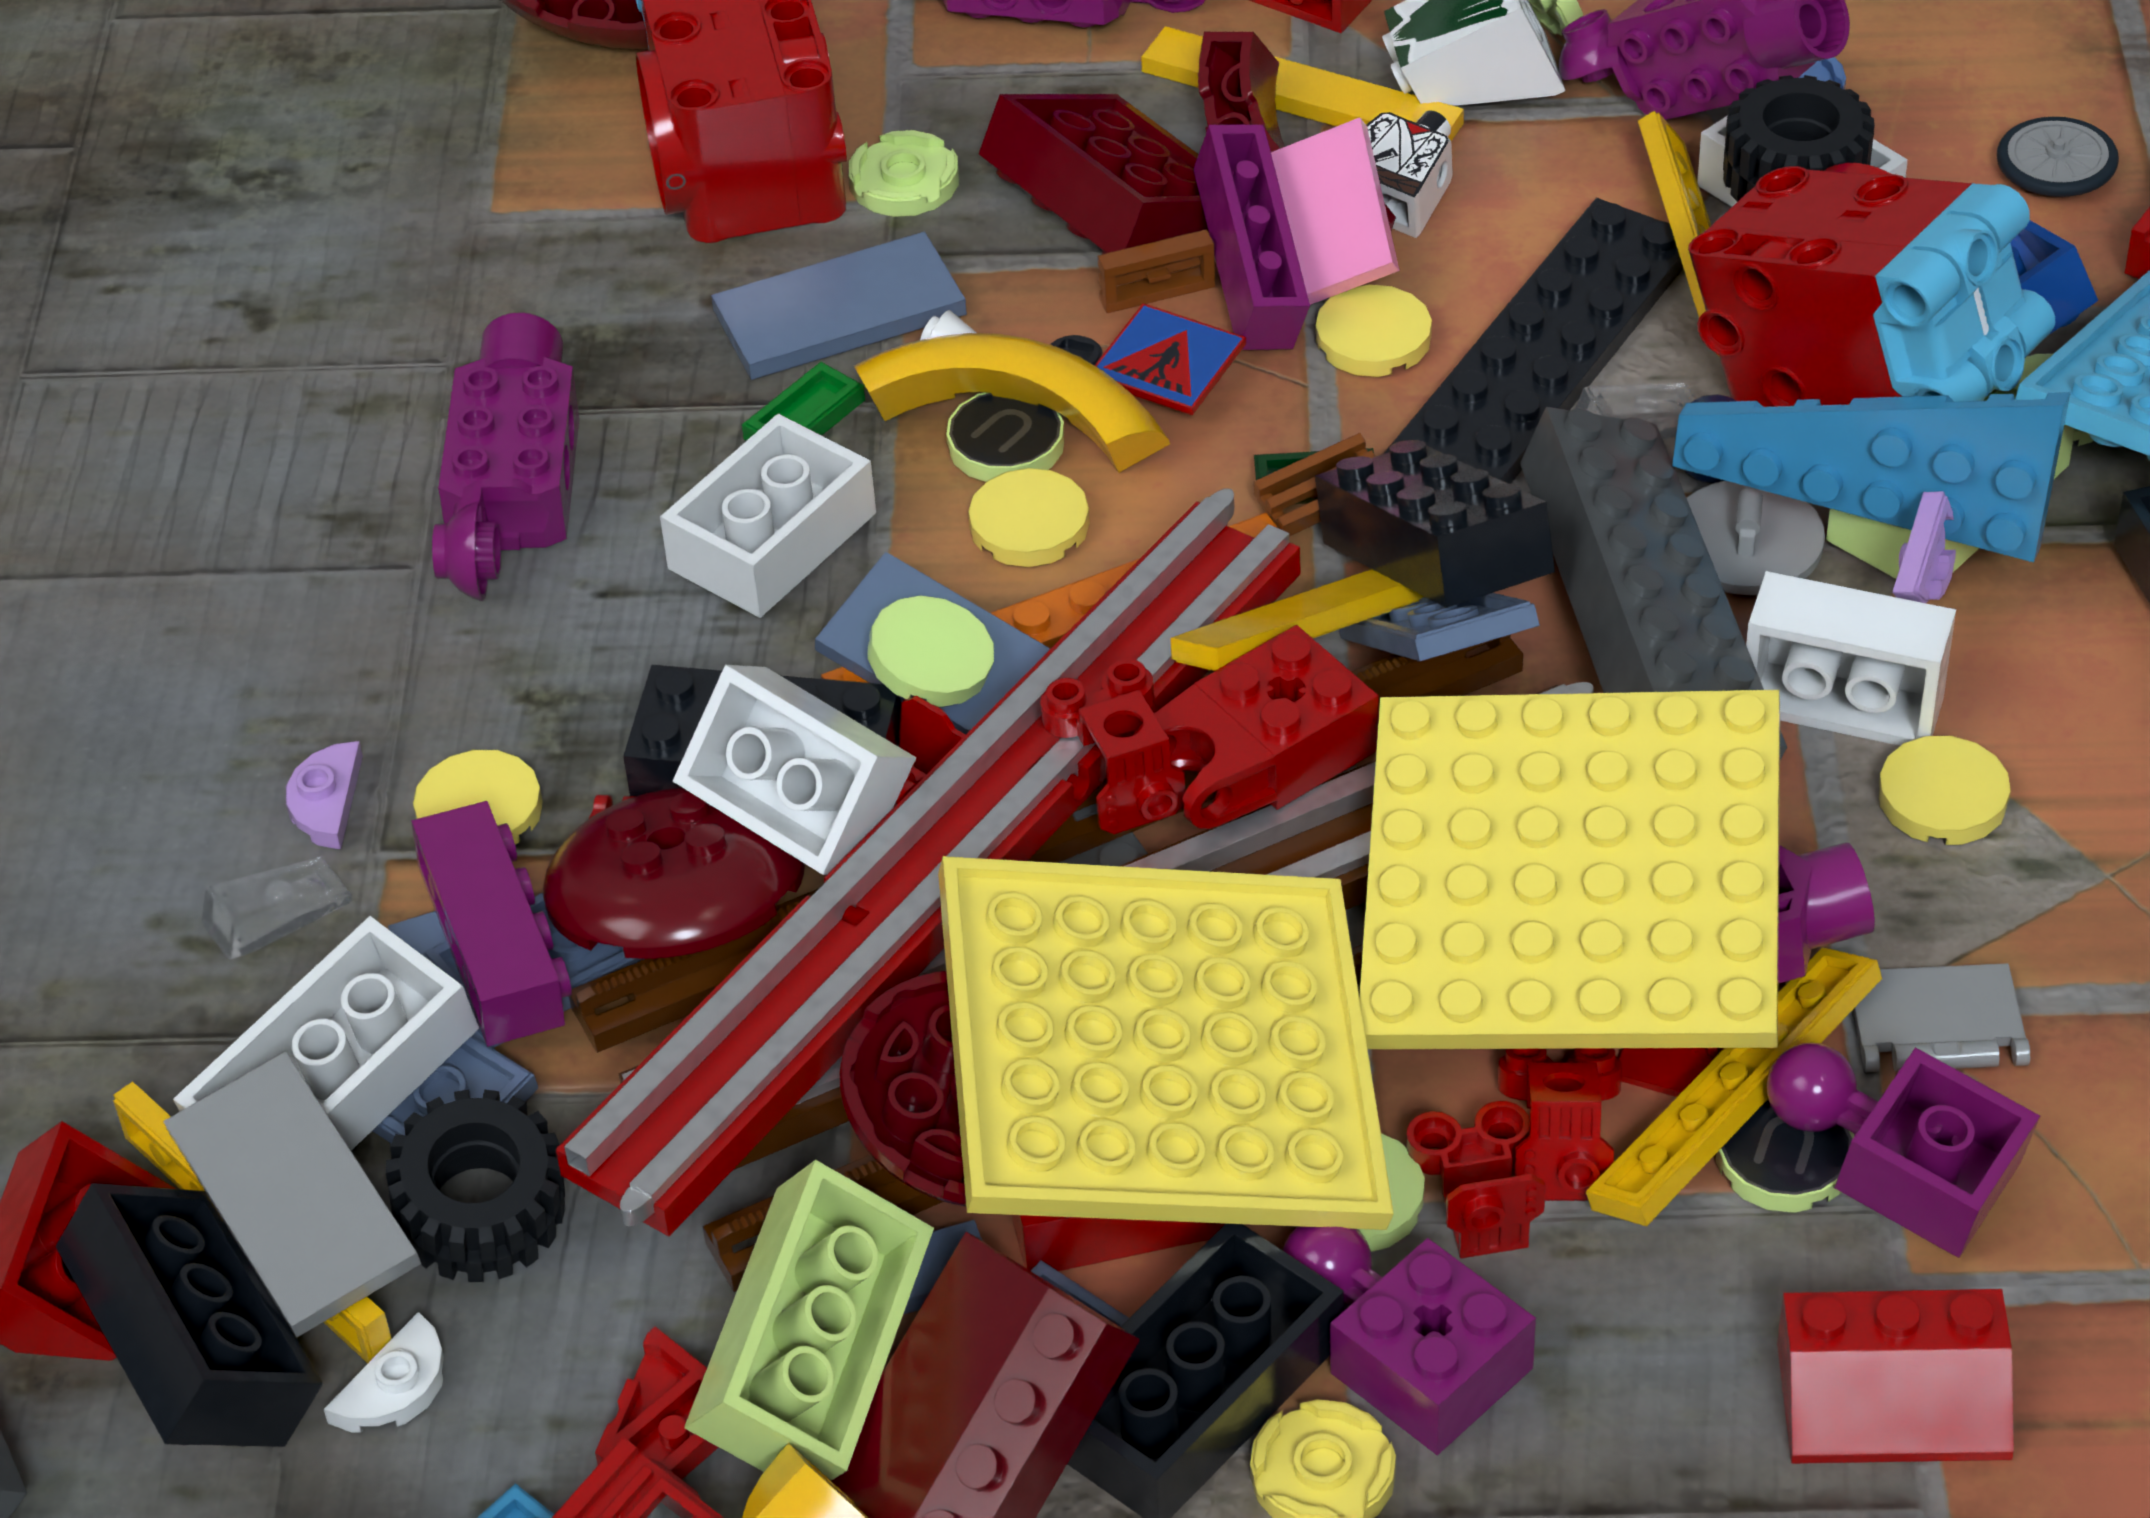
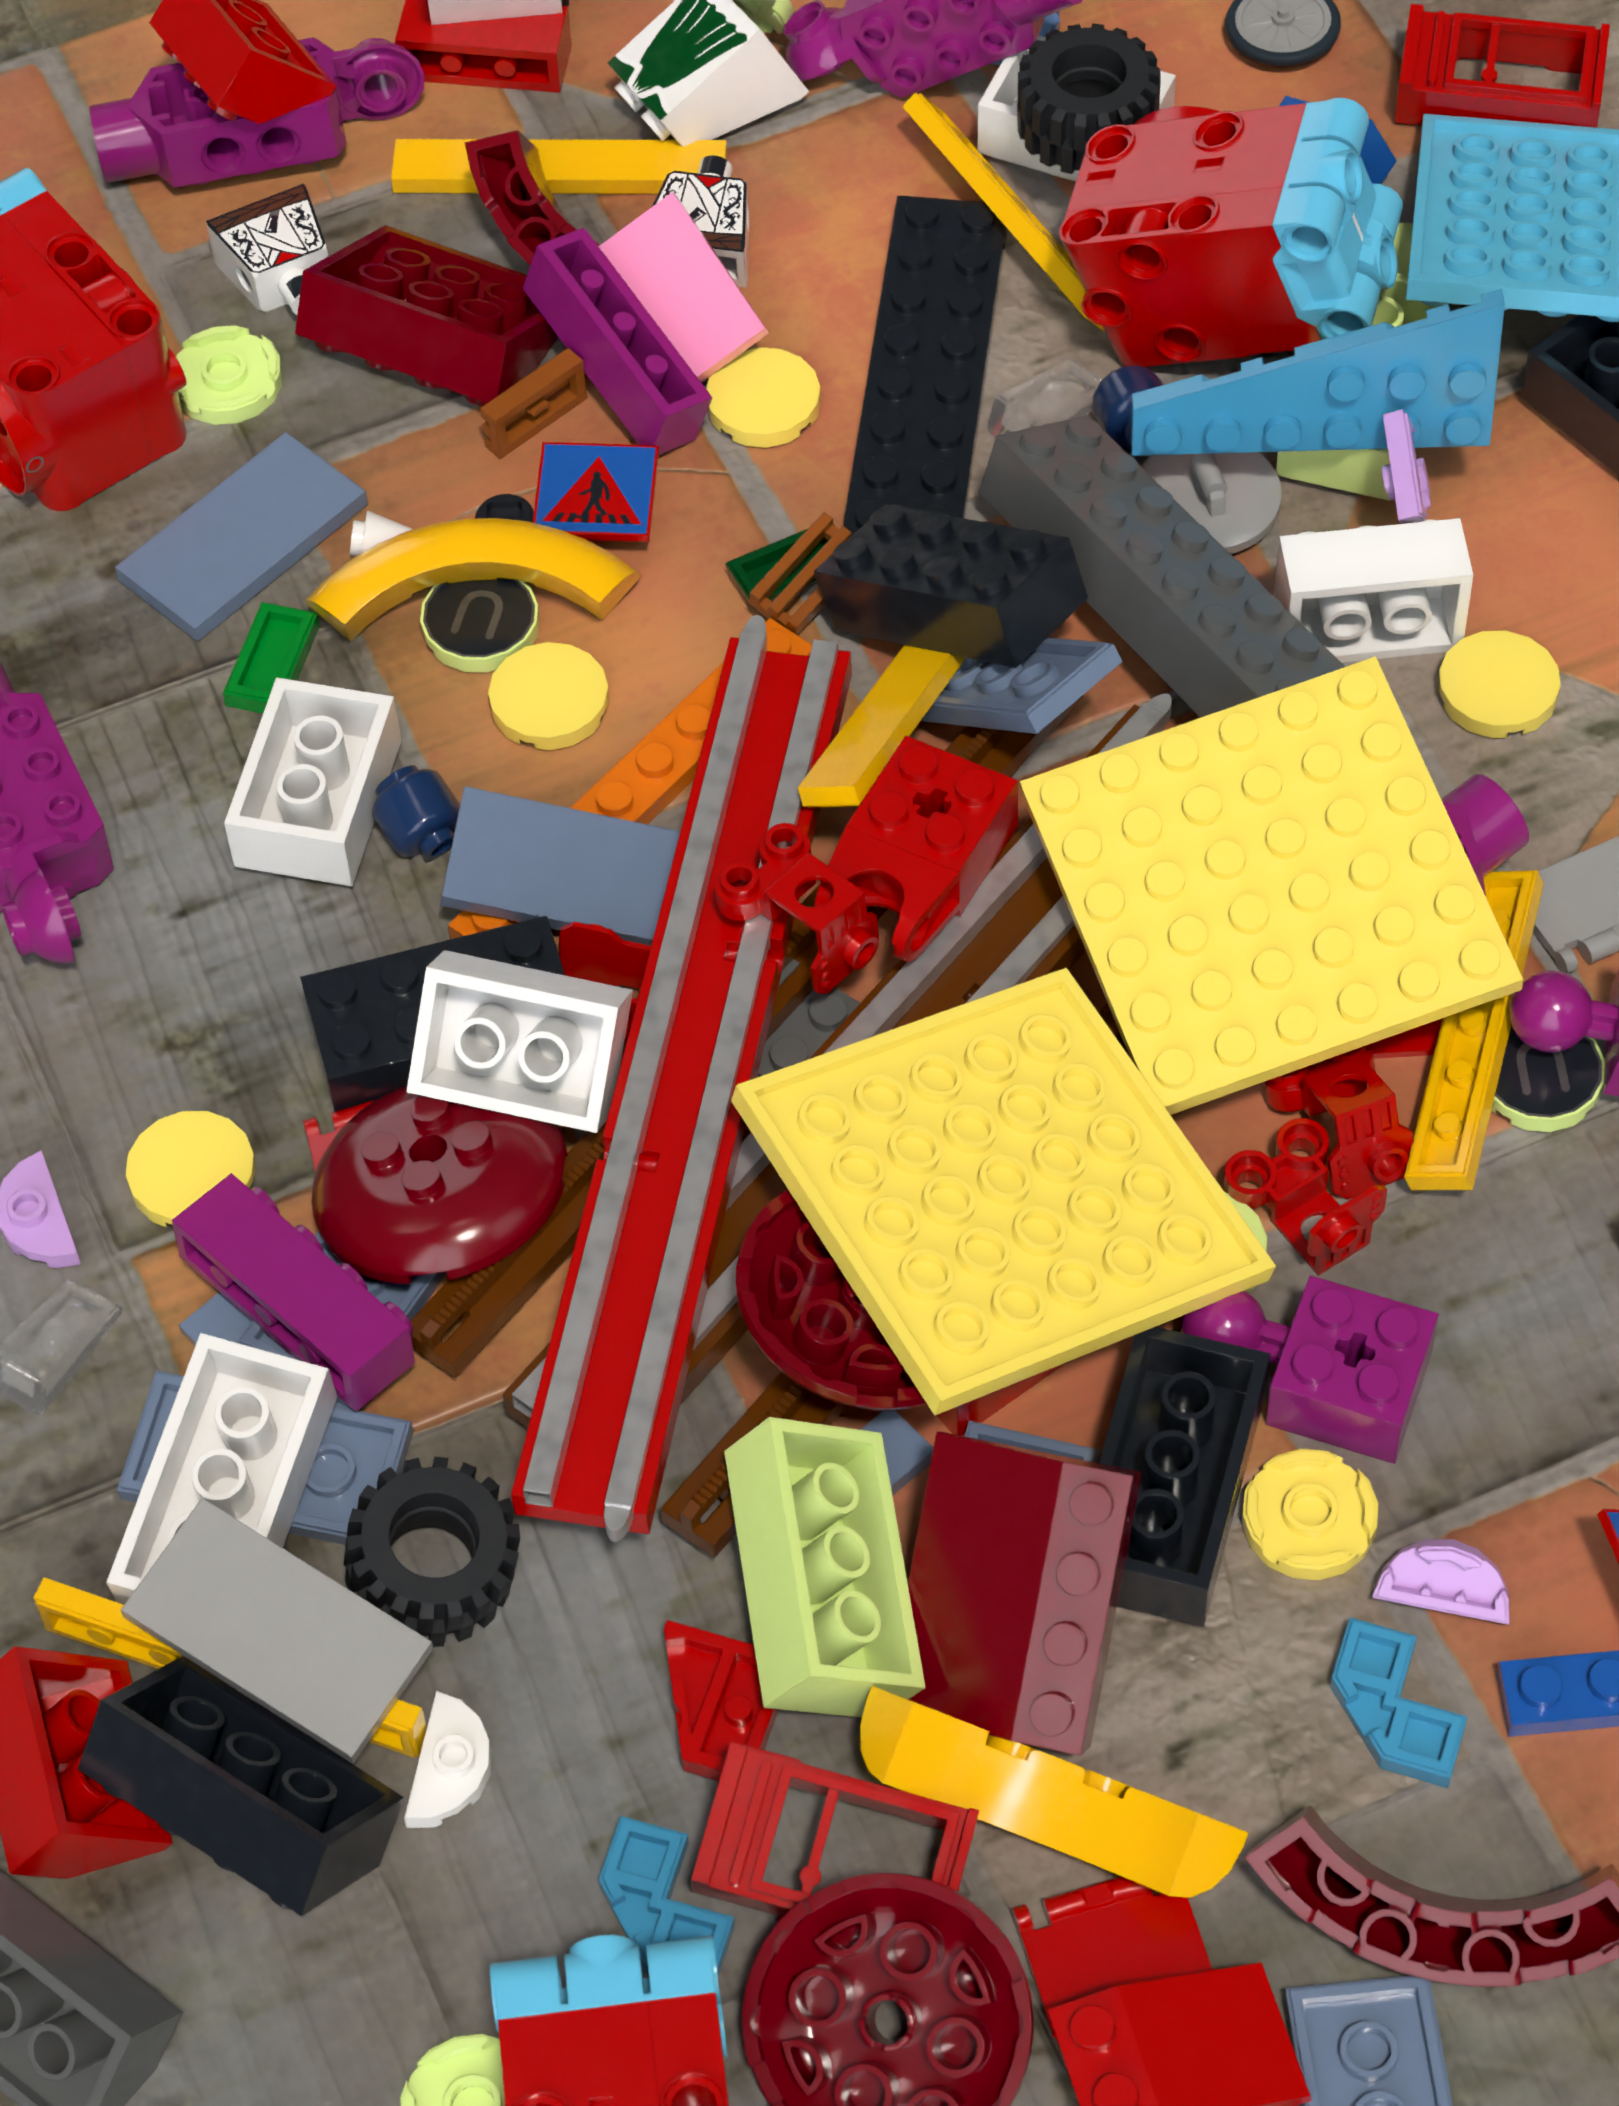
camera: 25 degrees left, 10 degrees up
yellowish green tile [868,595,994,707] -> none
none -> white torso [206,183,328,315]
none -> dark blue head [372,765,460,860]

